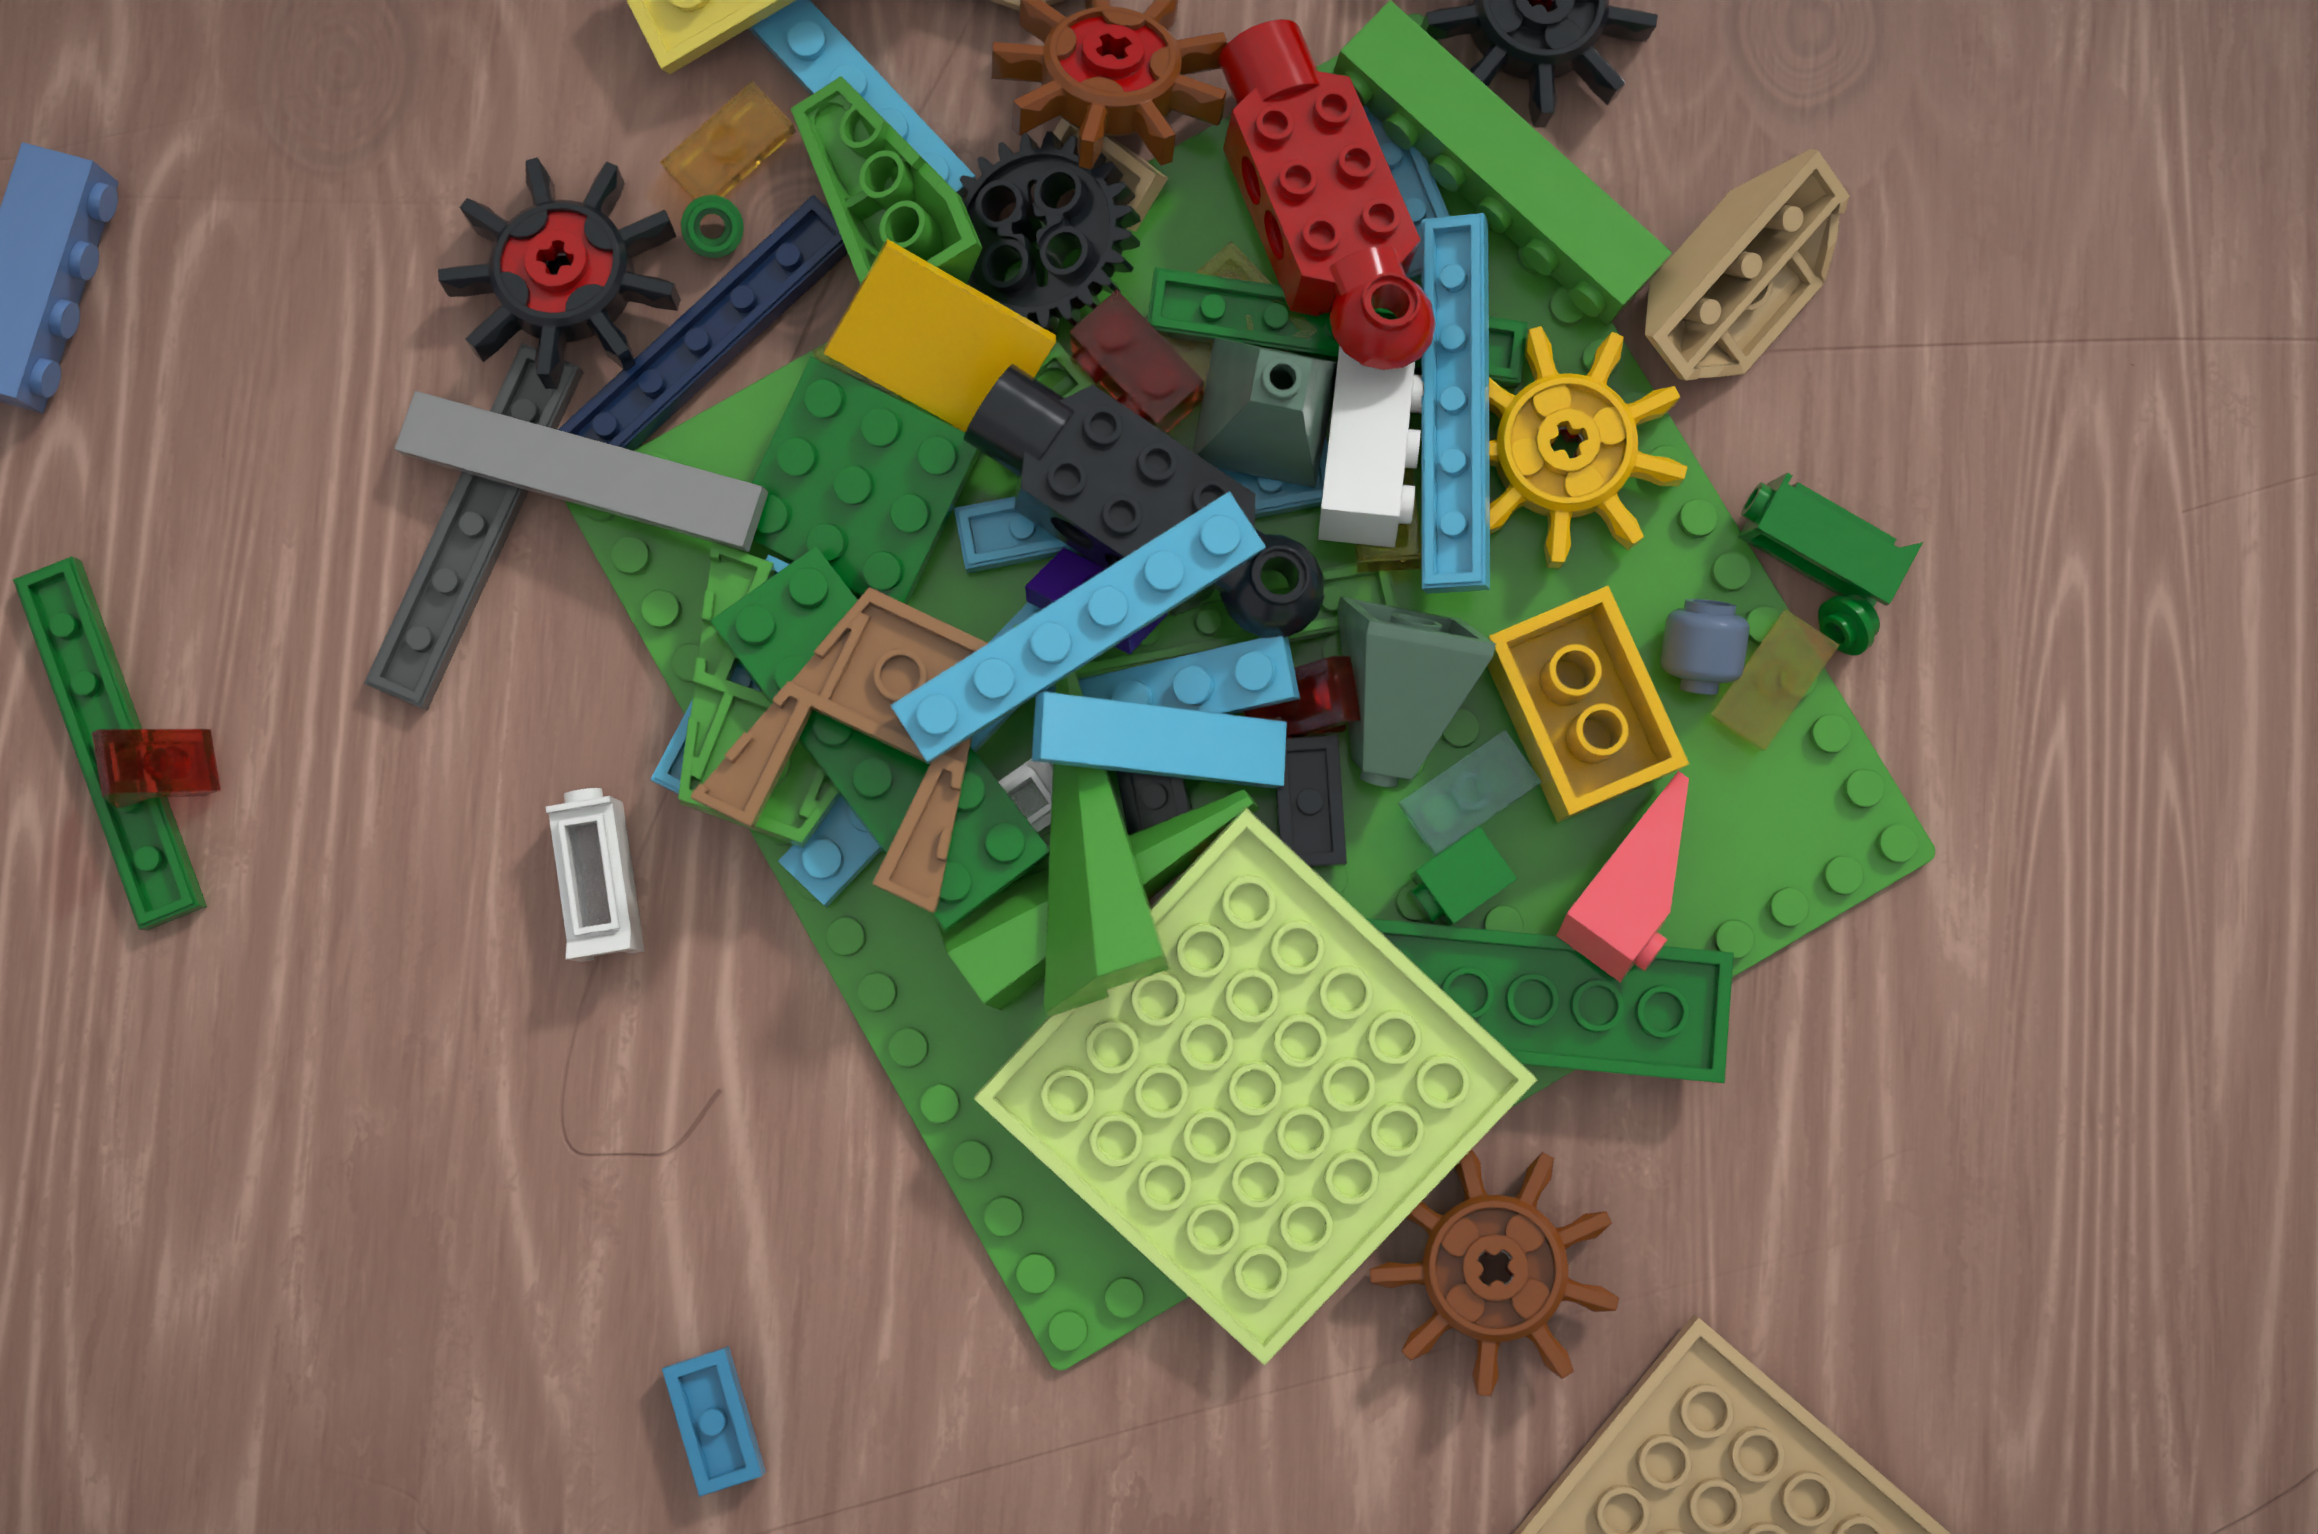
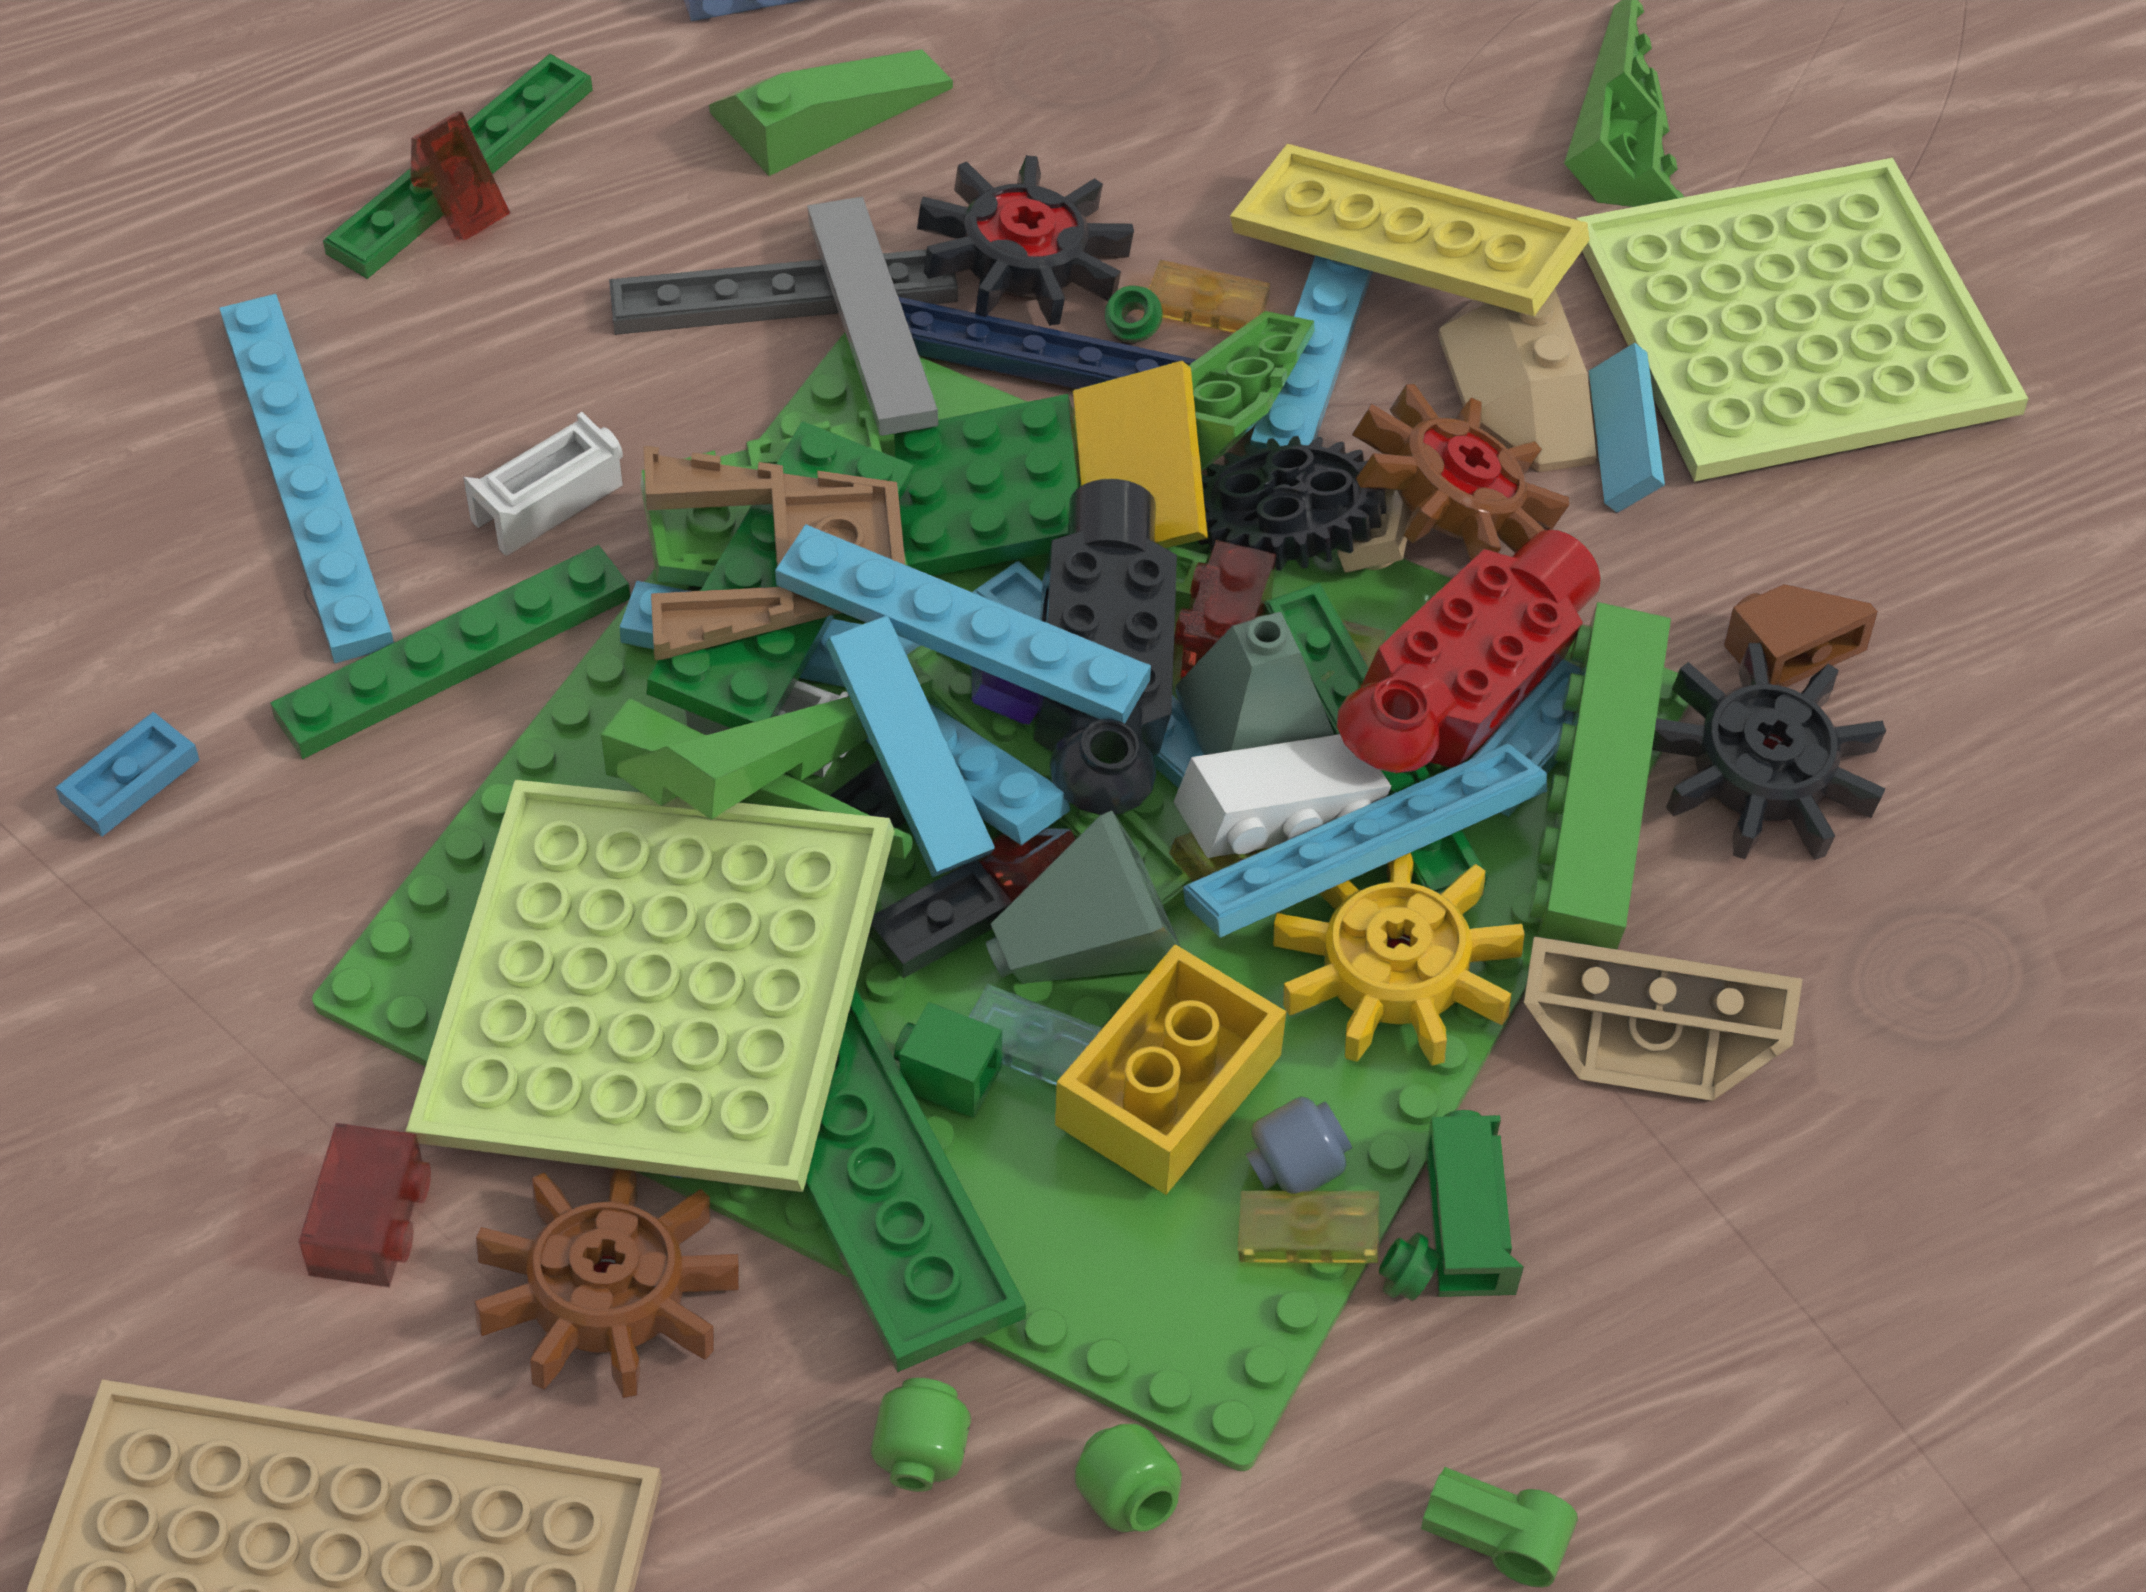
camera: 55 degrees right, 30 degrees down
coral slope [1556,771,1689,983] -> none
none -> medium azure plate [219,294,394,663]
none -> green plate [270,544,631,759]
none -> clear red brick [298,1123,431,1288]
none -> bright green wedge [709,49,953,176]
none -> bright green head [870,1378,971,1492]
none -> bright green head [1075,1424,1182,1532]
none -> bright green piece [1421,1467,1578,1588]

